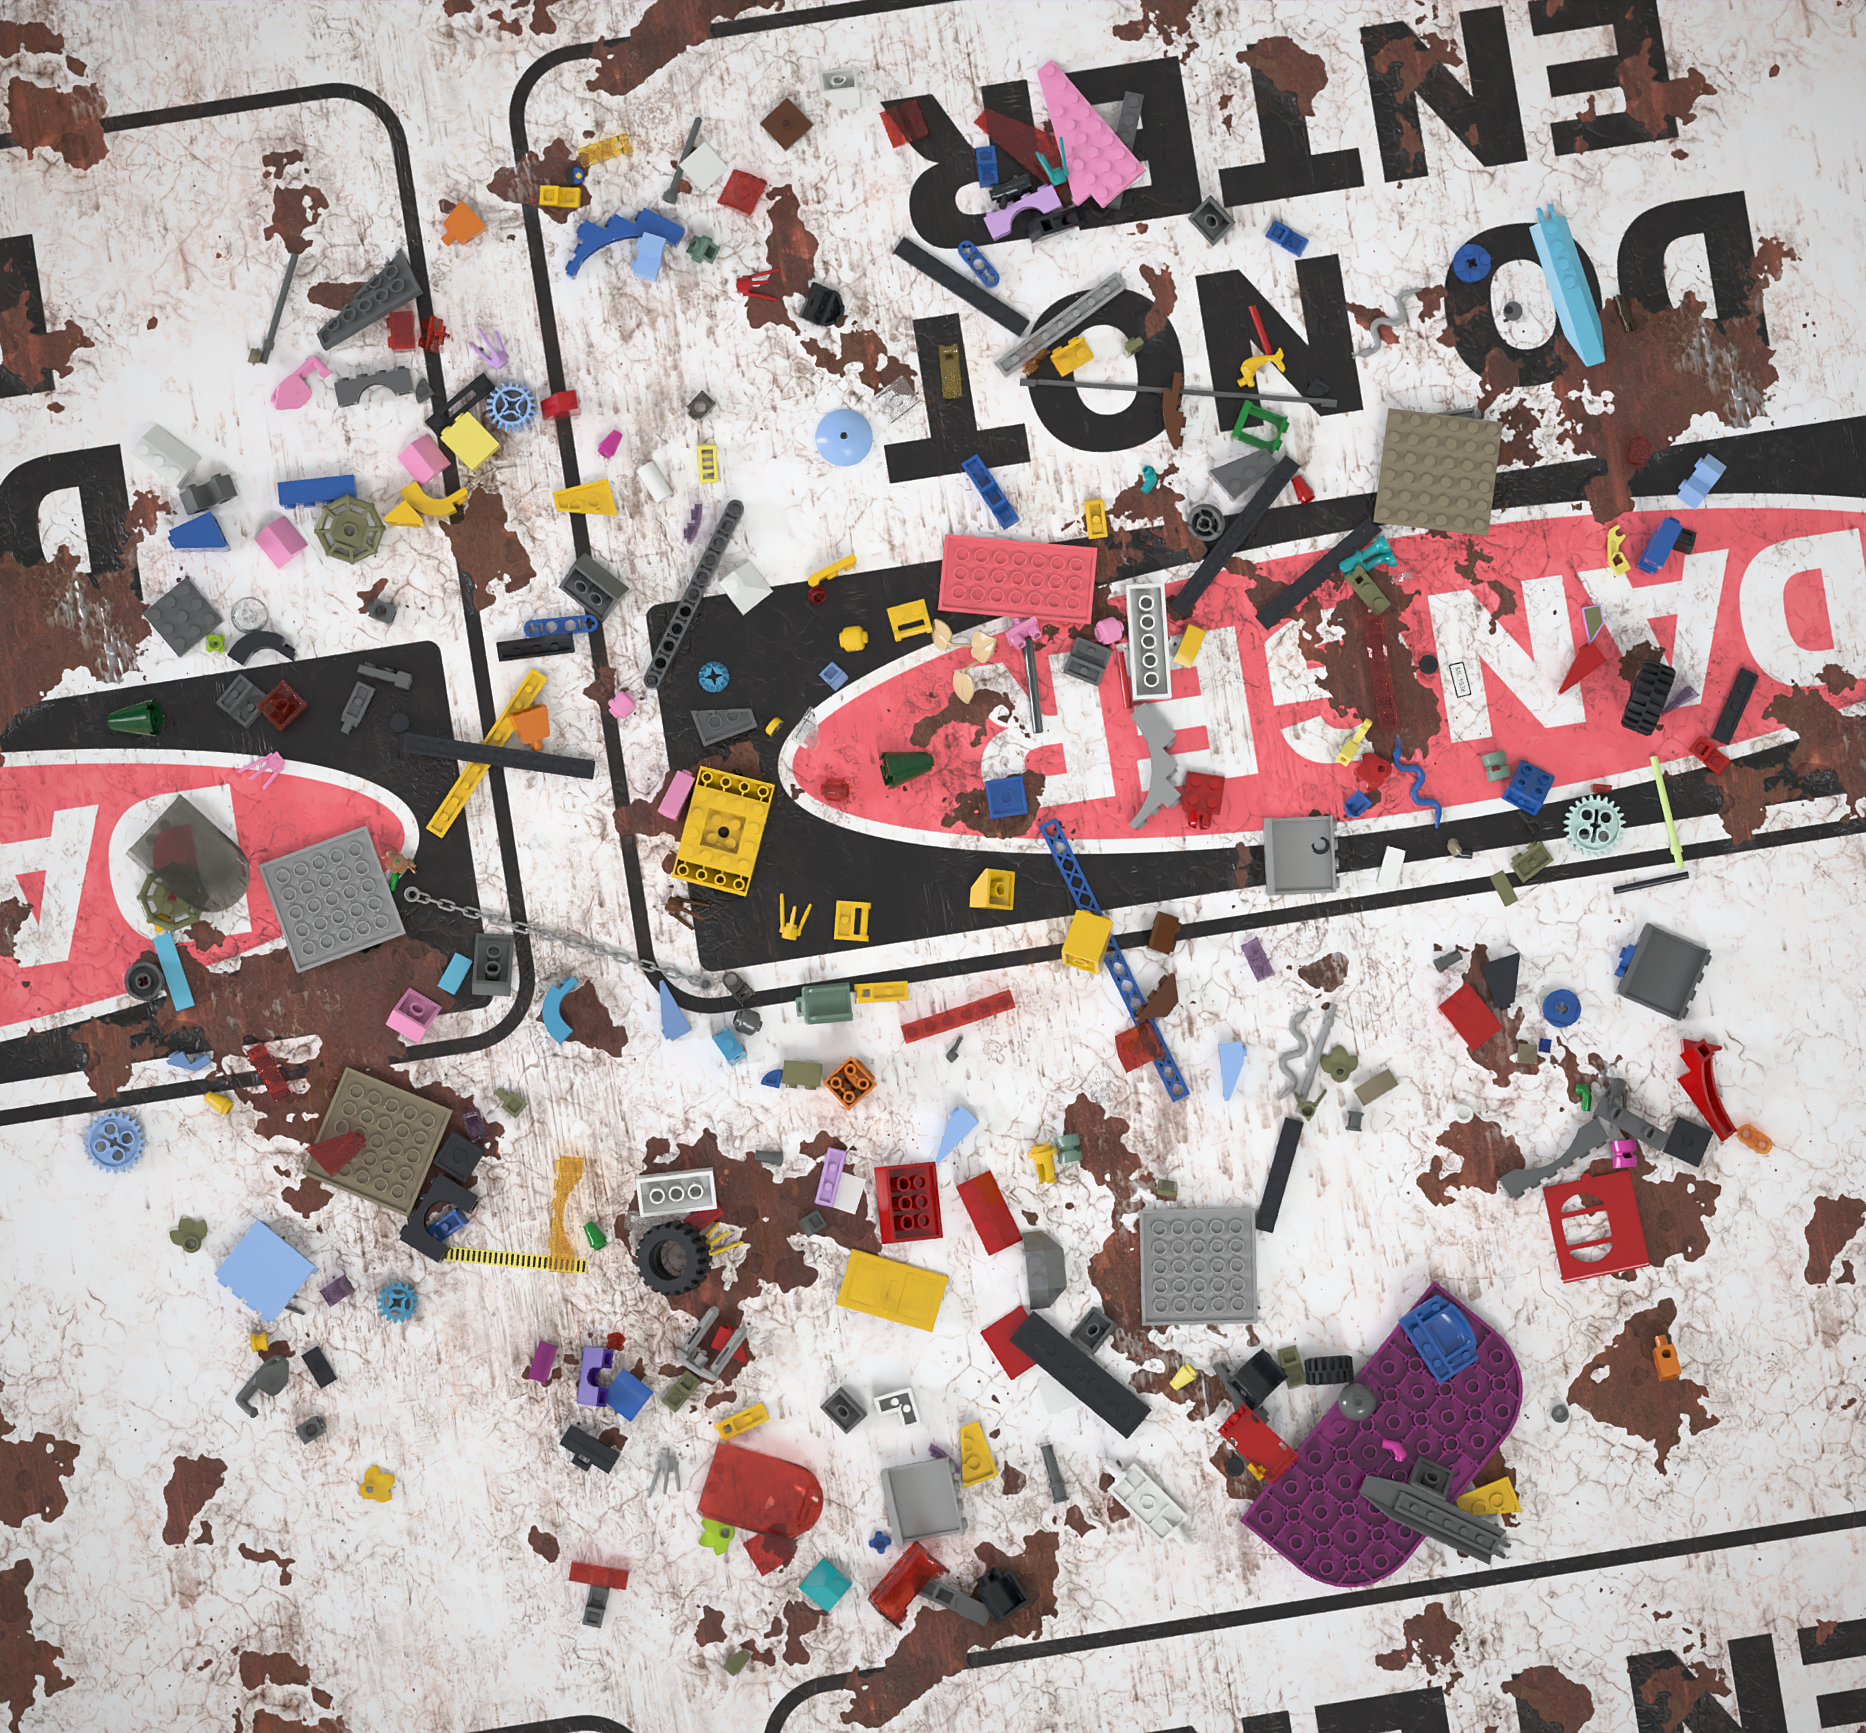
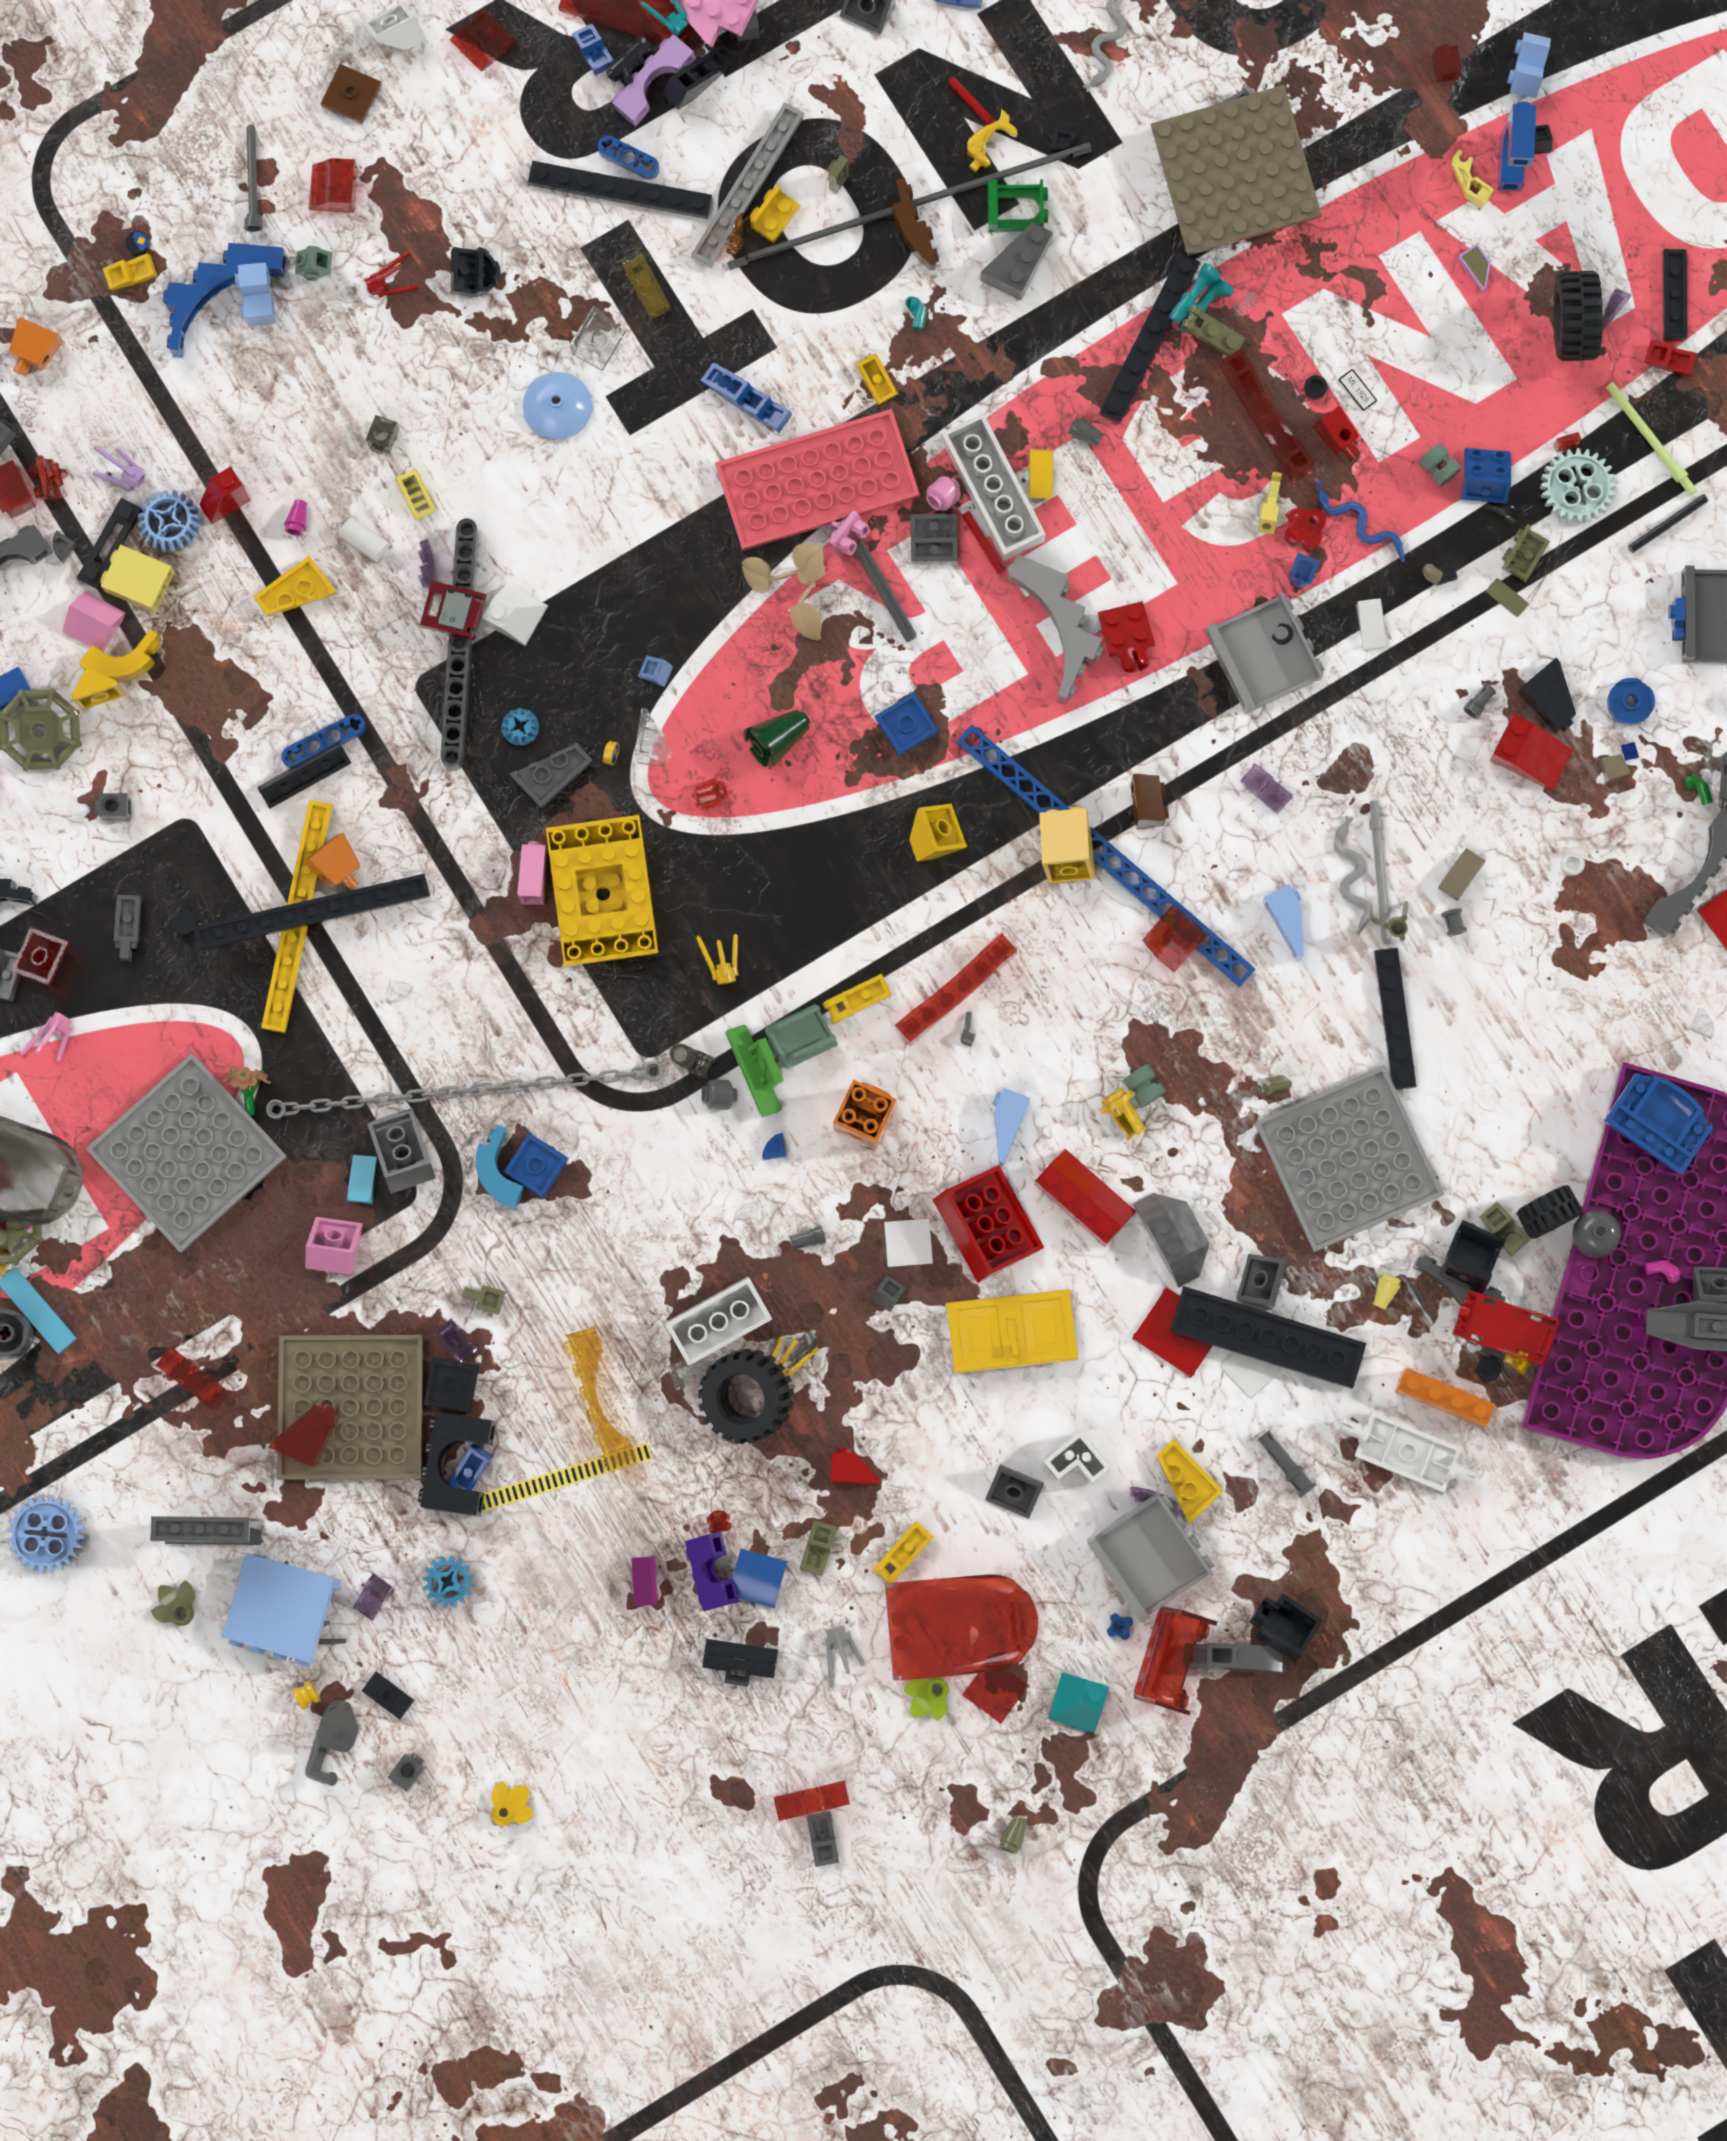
camera: 15 degrees left, 5 degrees down
medium blue slope [166,1050,213,1072] -> none
yellow cone [204,1091,234,1116] -> none
dark grey plate [357,662,413,690] -> none
dark grey slope [559,553,629,623] -> none
clear yellow plate [577,133,633,168] -> none
green cone [583,1221,608,1251] -> none
bright pink head [608,690,637,719] -> none
medium blue slope [659,980,692,1042] -> none
reddish brown plant [665,895,710,930] -> none
light grey piece [677,1306,747,1381] -> none
white sticker [679,142,729,192] -> none
red plate [682,1203,725,1231] -> none
dark azure torso [711,1026,748,1066] -> none
olive piece [782,1060,823,1090] -> none
dark red plate [807,586,826,604] -> none
yellow plate [808,553,857,587] -> none
lavender tile [815,1147,847,1207] -> none
yellow plate [834,901,871,942] -> none
yellow head [839,626,868,652] -> none
yellow plate [887,599,933,642] -> none
reddish brown slope [1134,973,1179,1022] -> none
black plate [1170,454,1300,618] -> none
dark grey cone [1188,504,1225,541] -> none
red cone [1291,475,1315,504] -> none
olive plate [1320,1045,1358,1083] -> none
red slope [1557,642,1607,696] -> none
none -> dark grey panel [150,1516,262,1545]
none -> dark red container [420,580,487,640]
none -> blue plate [503,1133,569,1199]
none -> bright green bracket [725,1025,784,1117]
none -> dark grey hand [789,1332,818,1361]
none -> dark grey cone [1068,416,1104,446]
none -> red torso [1312,406,1361,461]
none -> orange brick [1394,1368,1496,1428]

